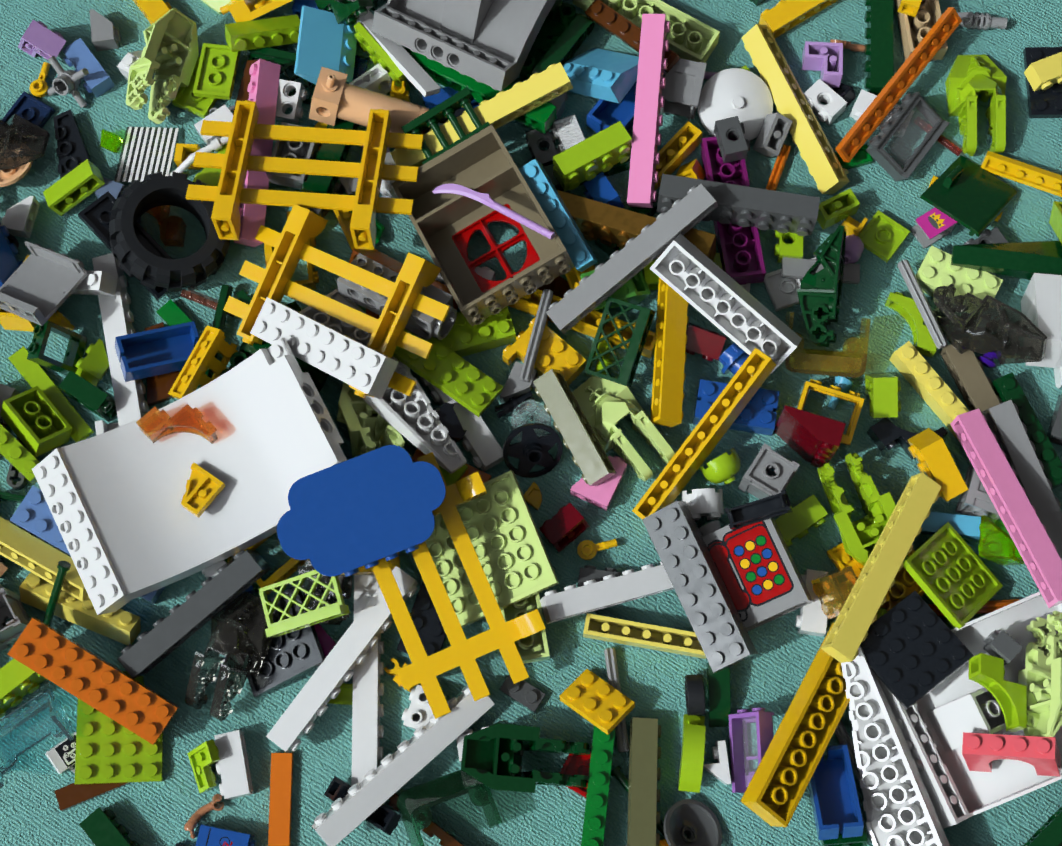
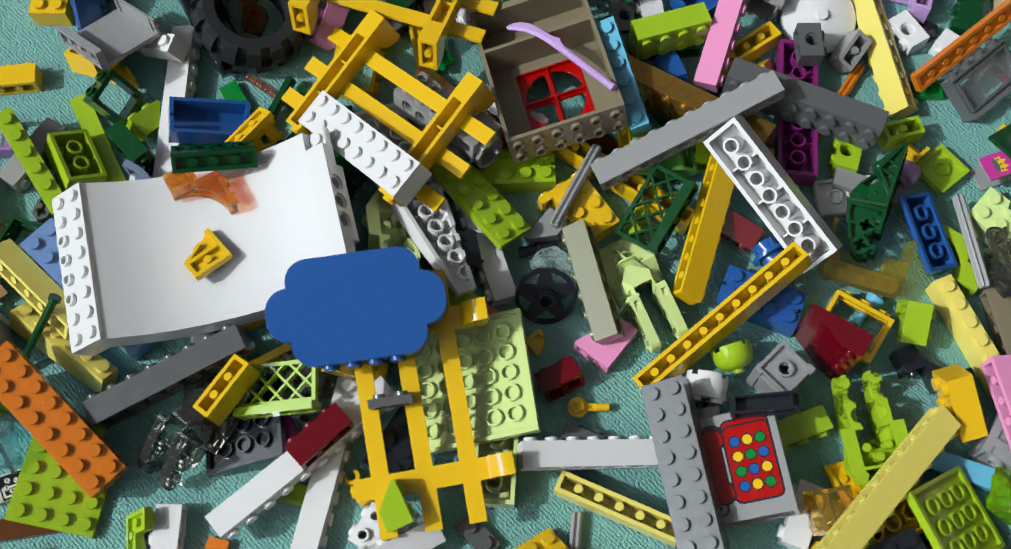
camera: 10 degrees right, 5 degrees down
none -> sand blue slope [122,159,151,180]
none -> dark green fence [170,140,258,174]
none -> yellow brick [192,353,261,426]
none -> dark red brick [284,402,355,471]
none -> dark grey plate [367,390,415,411]
none -> lime slope [379,479,416,533]
none -> blue slope [898,192,959,277]

